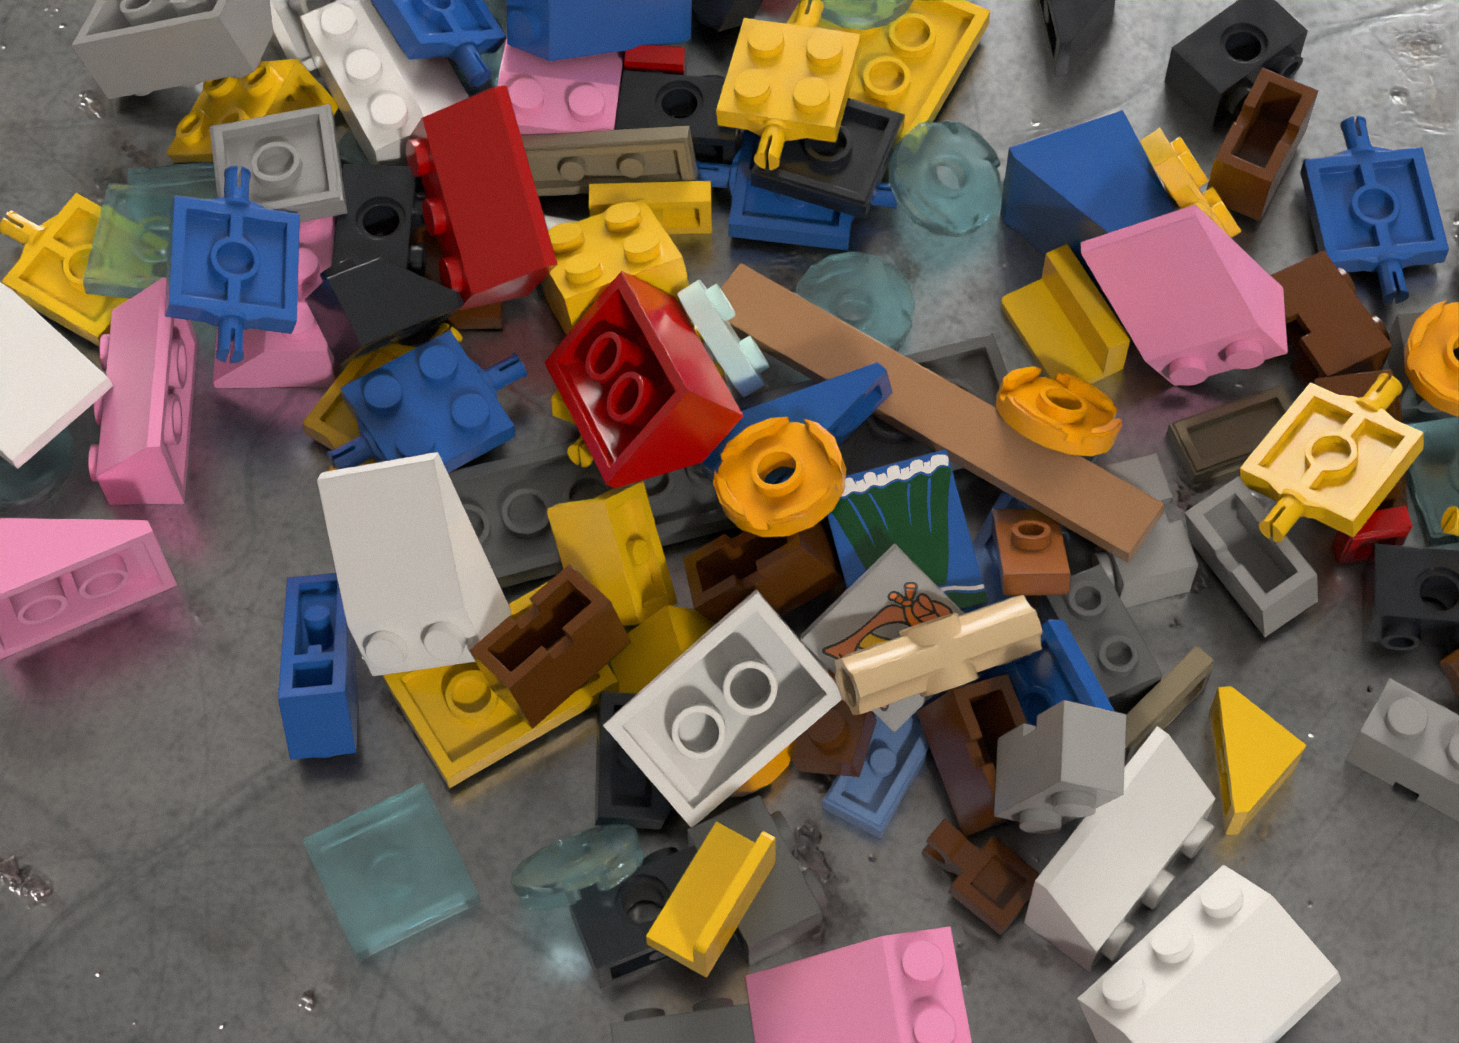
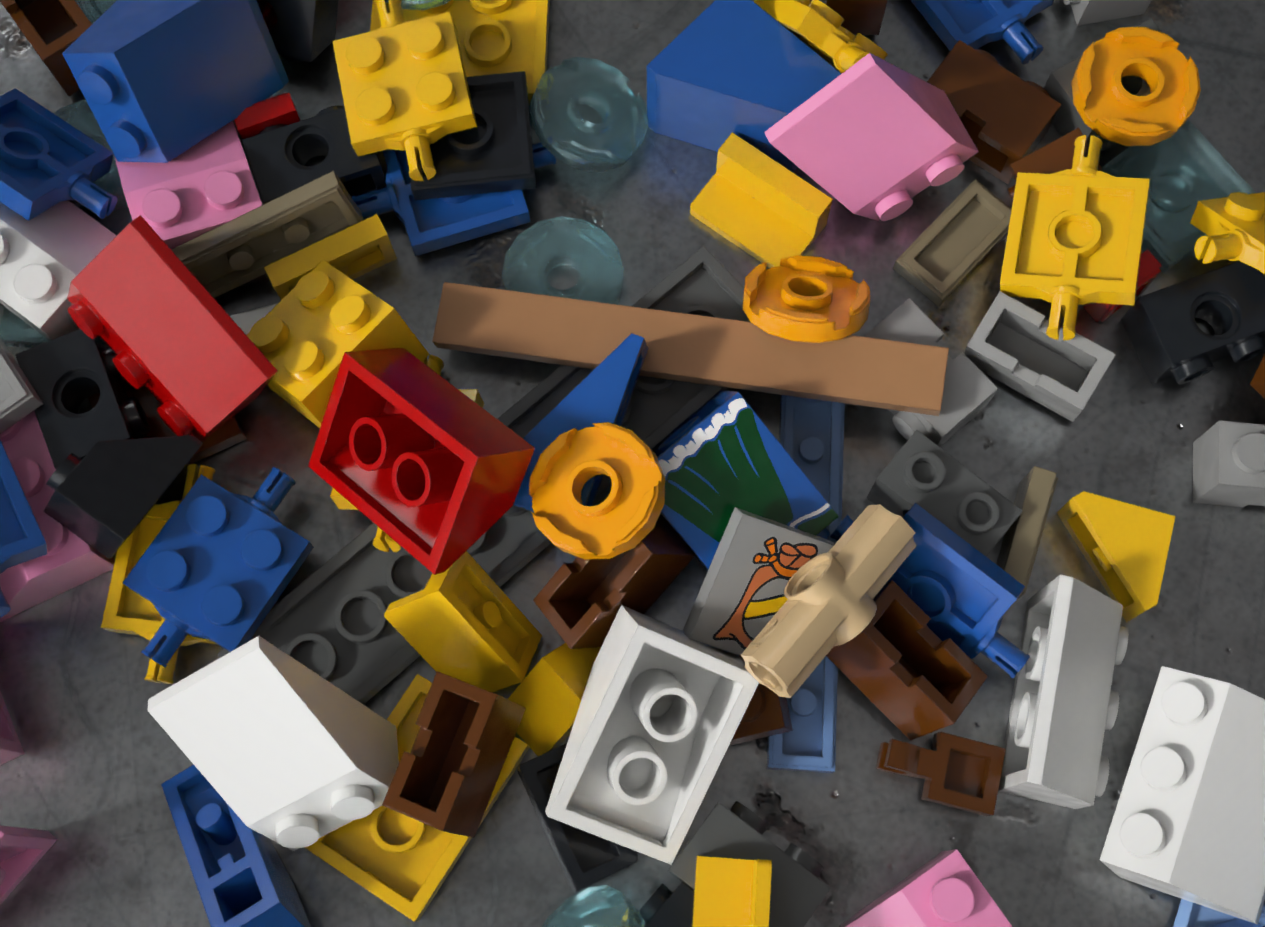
camera: 25 degrees left, 10 degrees up
light aqua plate [677,280,770,398] -> none
dark orange plate [992,509,1070,596] -> none
light grey brick [994,700,1126,834] -> none

